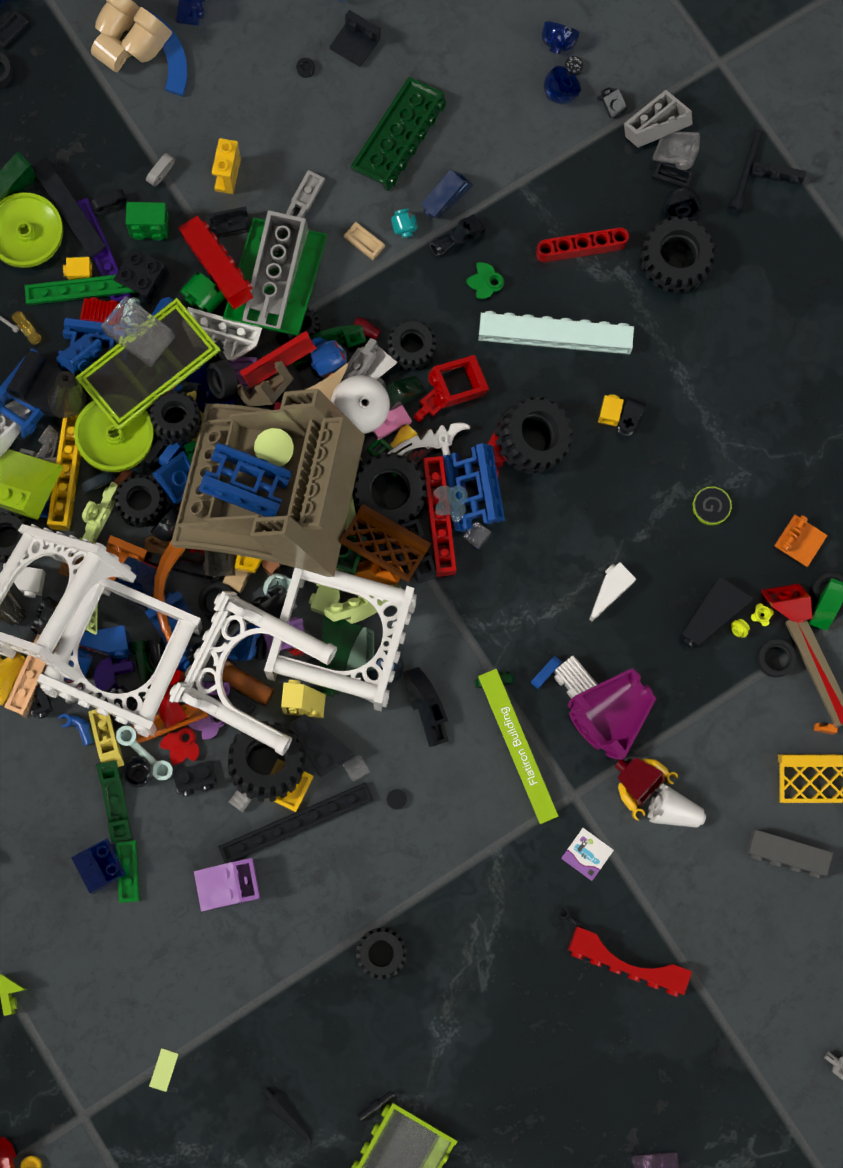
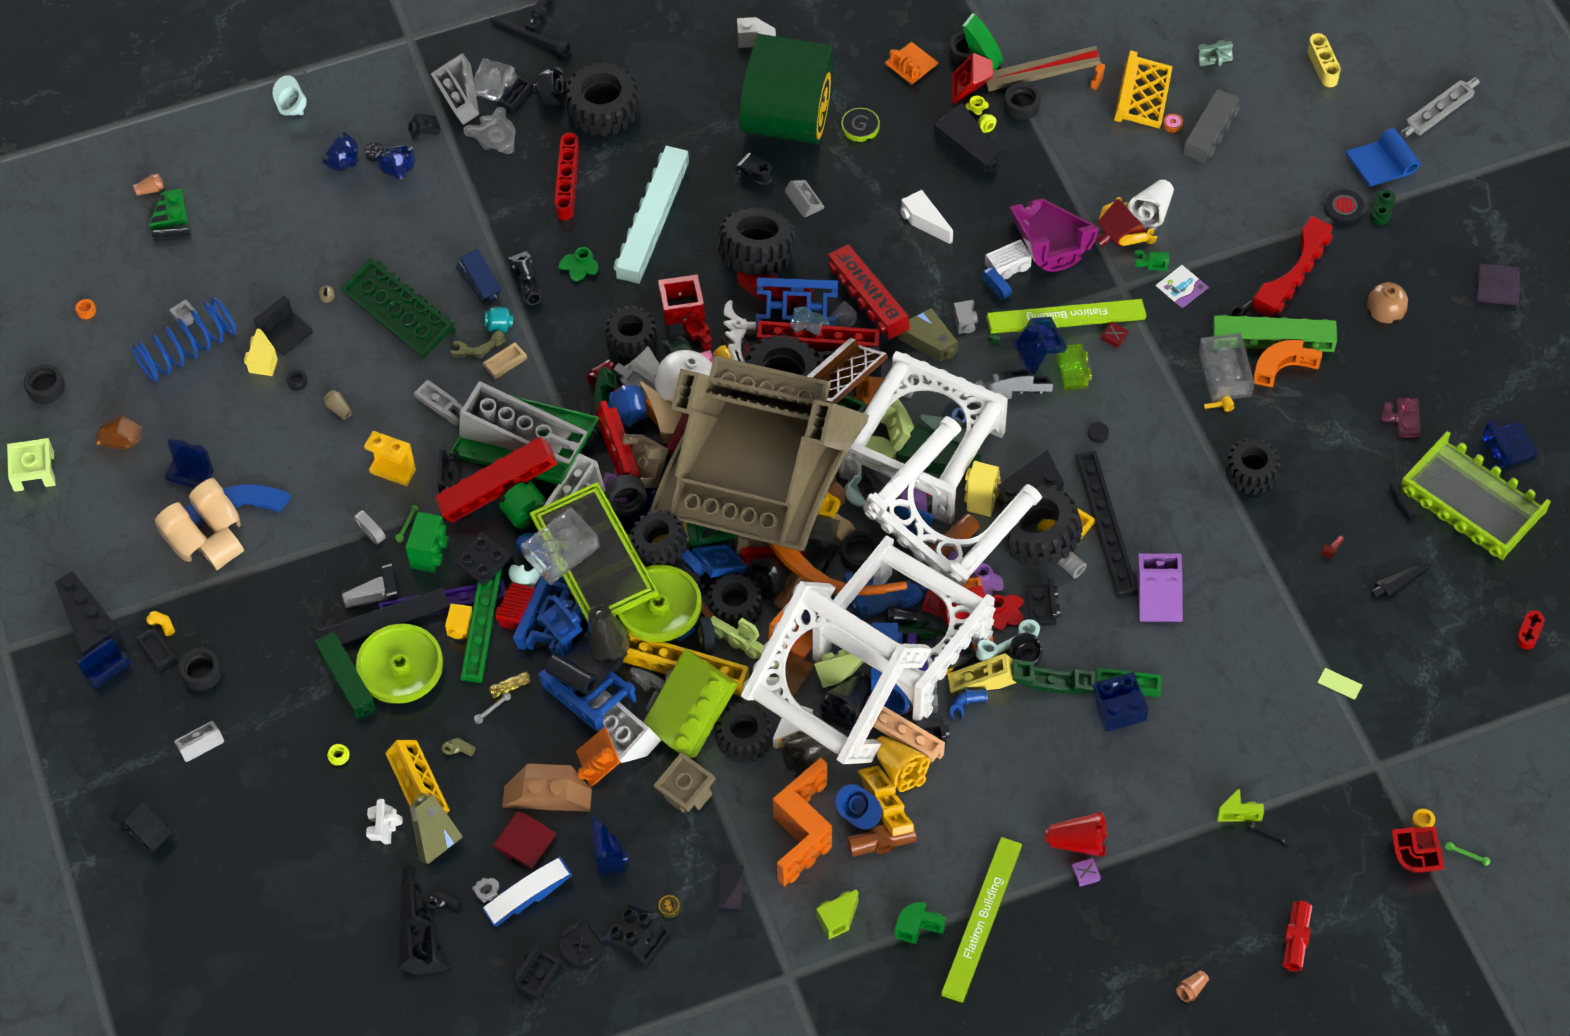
camera: 70 degrees left, 20 degrees down
blue fence [198,443,292,517] -> none
yellowish green tile [254,428,294,466] -> none
clear tile [343,755,370,782] -> none
yellow brick [598,395,624,427] -> none
none -> yellow arm [146,611,175,636]
none -> light yellow slope [244,329,278,376]
none -> dark tan hinge [318,285,335,303]
none -> dark tan cone [323,390,352,420]
none -> light grey slope [342,577,387,608]
none -> bright green hinge [395,505,418,543]
none -> olive piece [450,330,506,358]
none -> clear tile [464,107,516,154]
none -> white slope [737,17,776,48]
none -> dark green brick [739,33,833,145]
none -> light grey slope [785,180,824,217]
none -> red brick [828,244,910,340]
none -> olive slope [897,308,958,362]
none -> light grey brick [953,300,978,334]
none -> clear blue bracket [1015,317,1067,374]
none -> clear neon green brick [1057,343,1092,391]
none -> dark red tile [1101,322,1129,348]
none -> green plate [1134,250,1169,271]
none -> tile [1163,114,1183,133]
none -> clear brick [1199,333,1254,402]
none -> yellow hand [1204,396,1234,412]
none -> bright green brick [1212,315,1337,352]
none -> orange arch [1253,340,1323,387]
none -> clear red hand [1321,535,1344,558]
none -> tile [1324,189,1365,225]
none -> blue door [1345,128,1421,187]
none -> medium nougat cylinder [1367,282,1408,323]
none -> dark green plate [1371,190,1396,225]
none -> clear pink plate [1382,398,1421,438]

